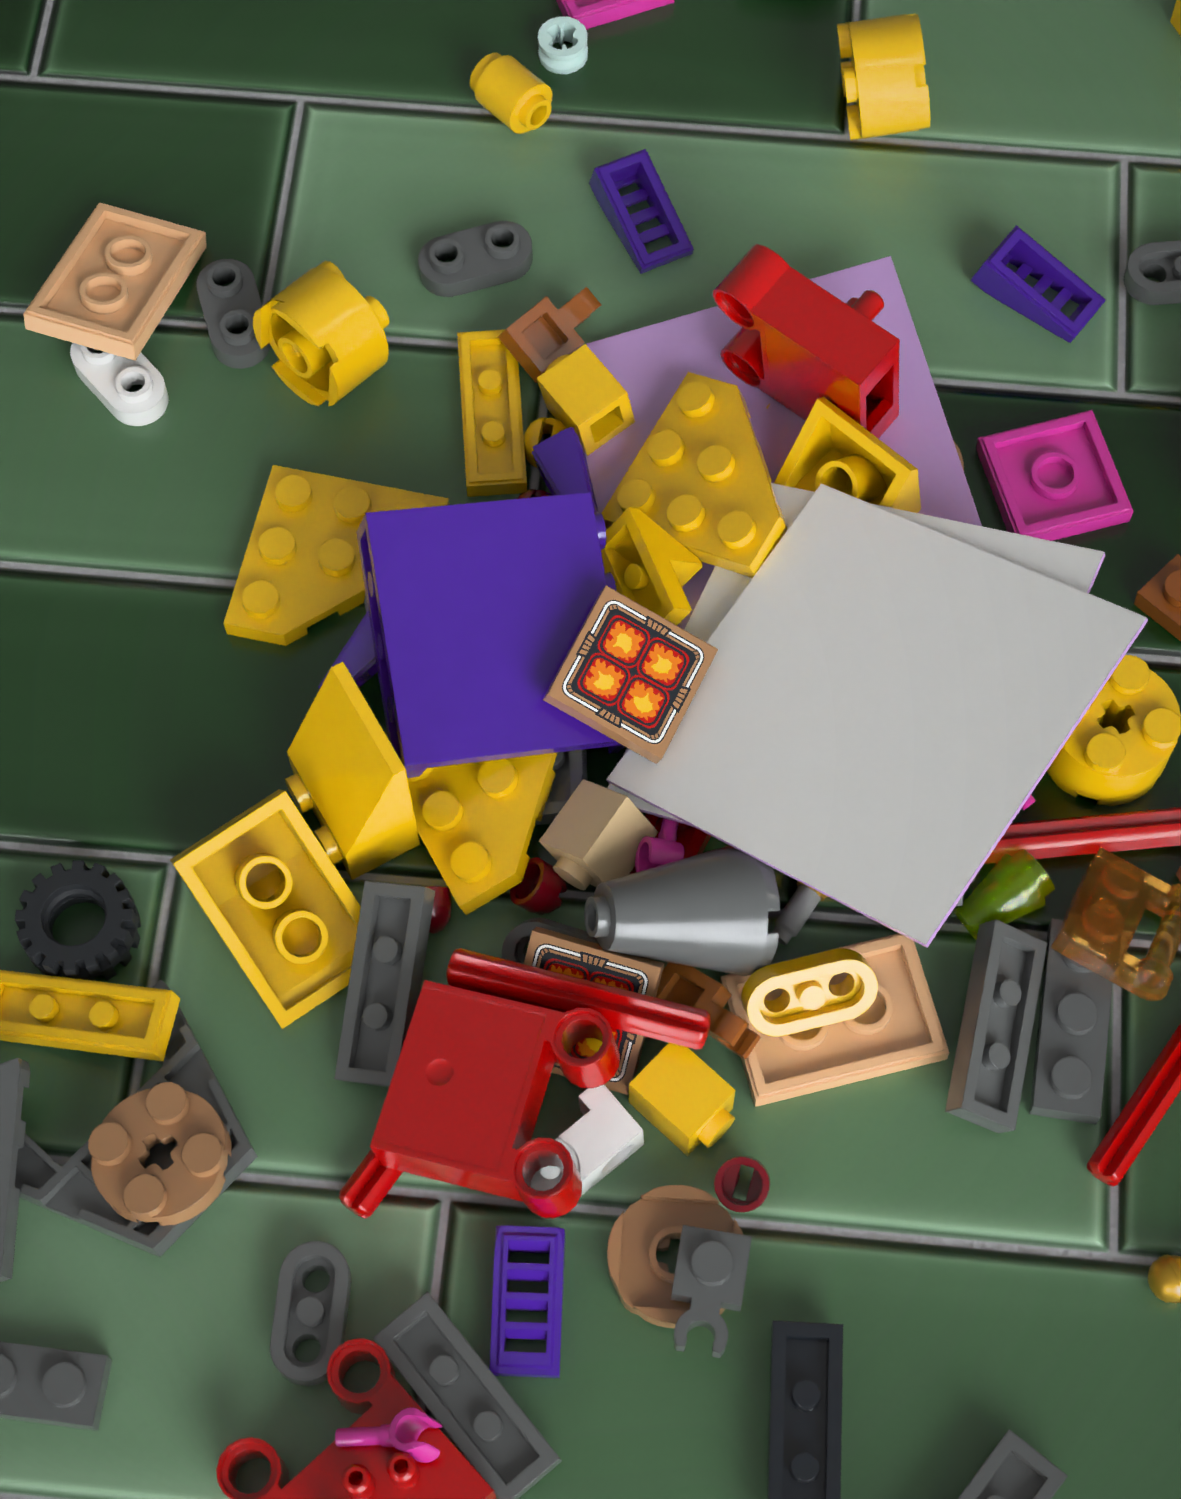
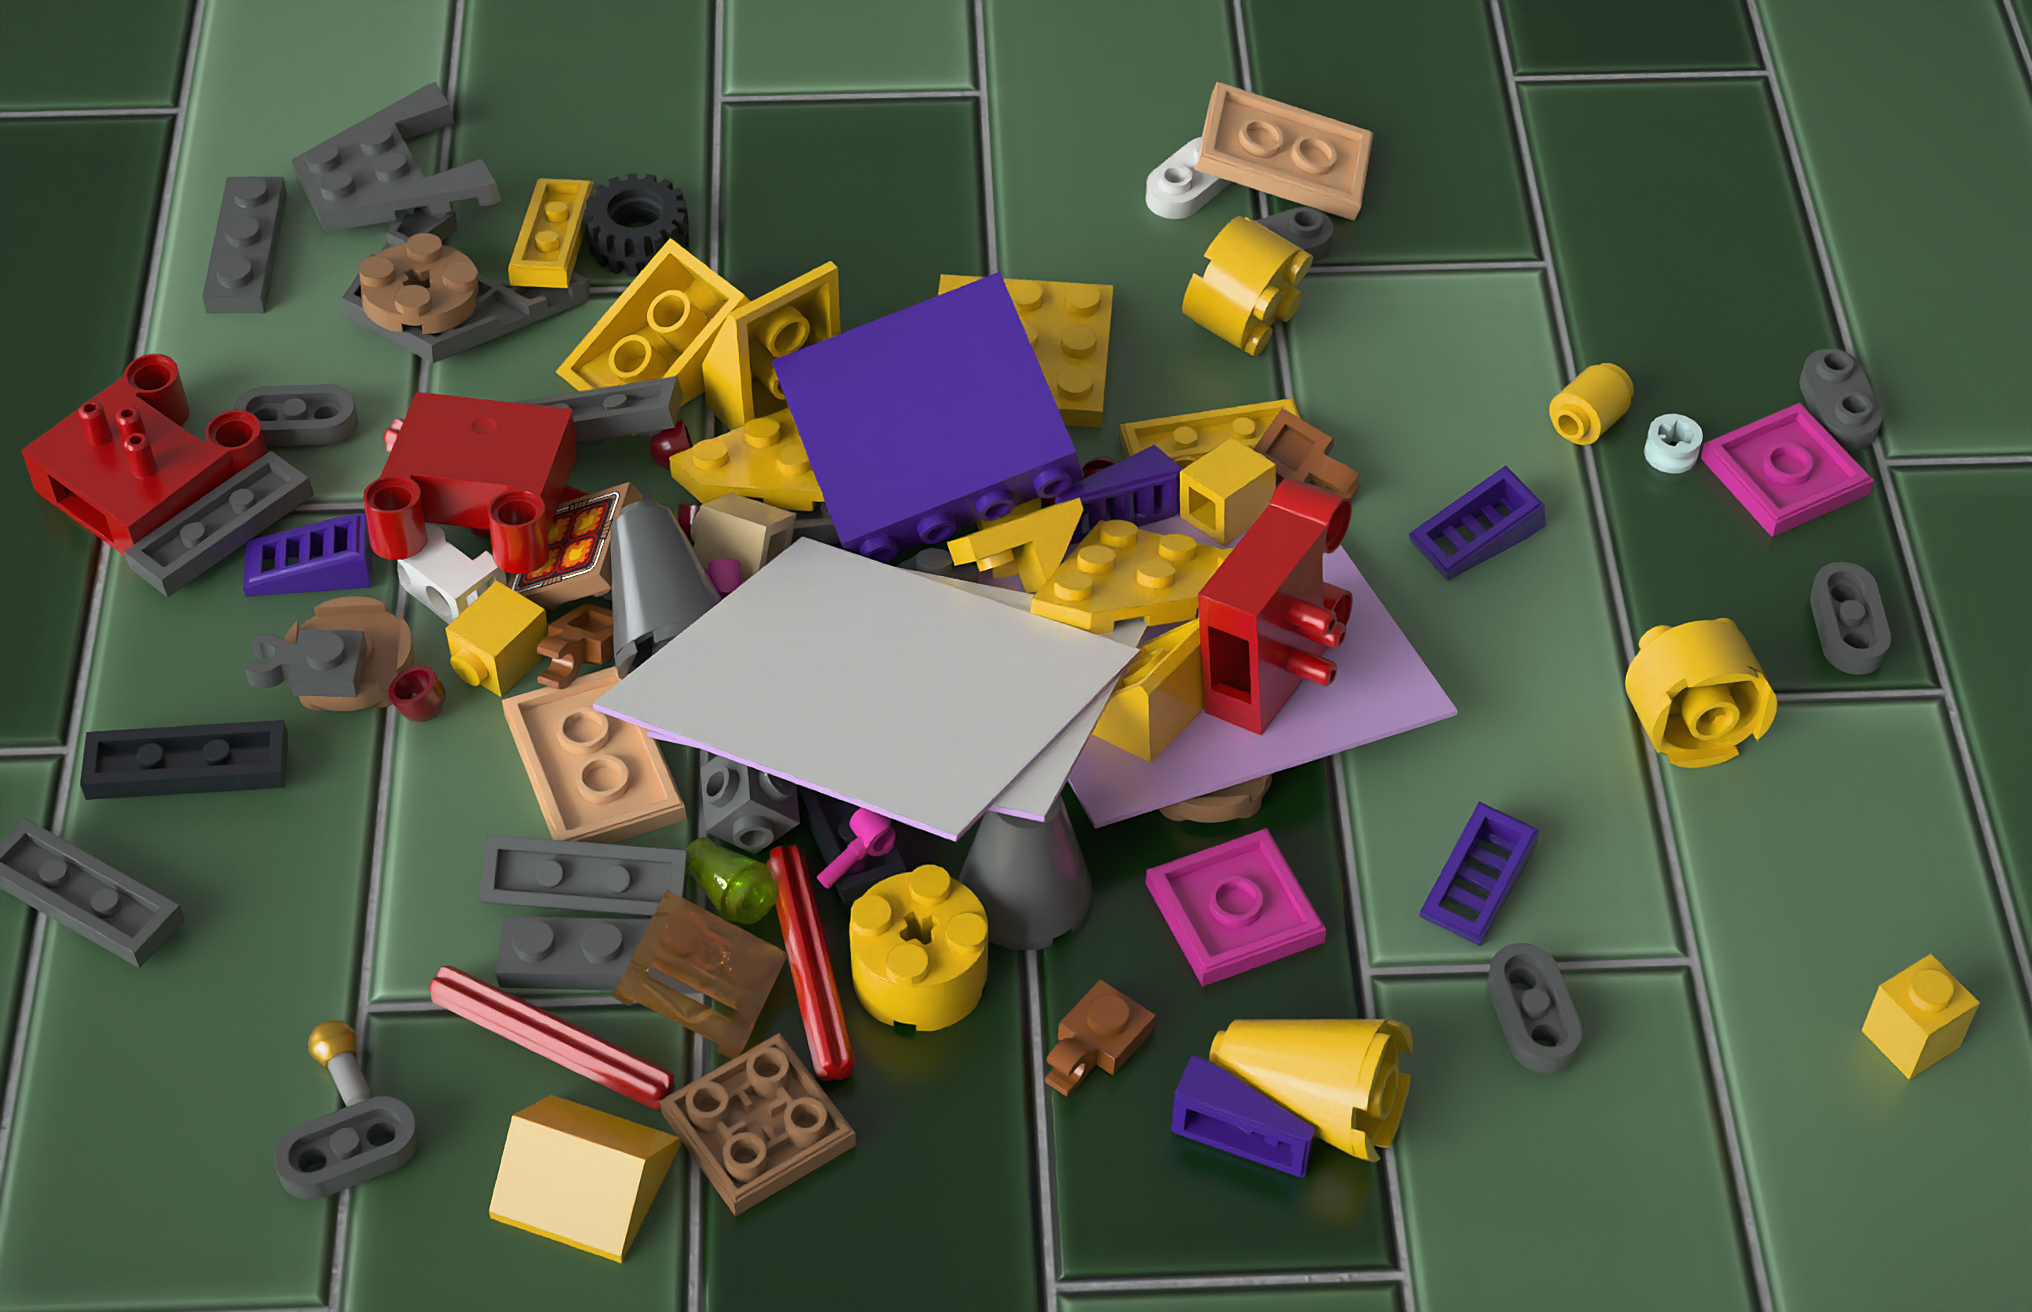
camera: 80 degrees right, 15 degrees down
dark pink hand [335,1407,442,1463] -> none
dark grey plate [418,221,533,297] -> none
red axle [446,948,711,1050] -> none
tile [543,586,718,764] -> none
yellow plate [741,948,878,1037] -> none

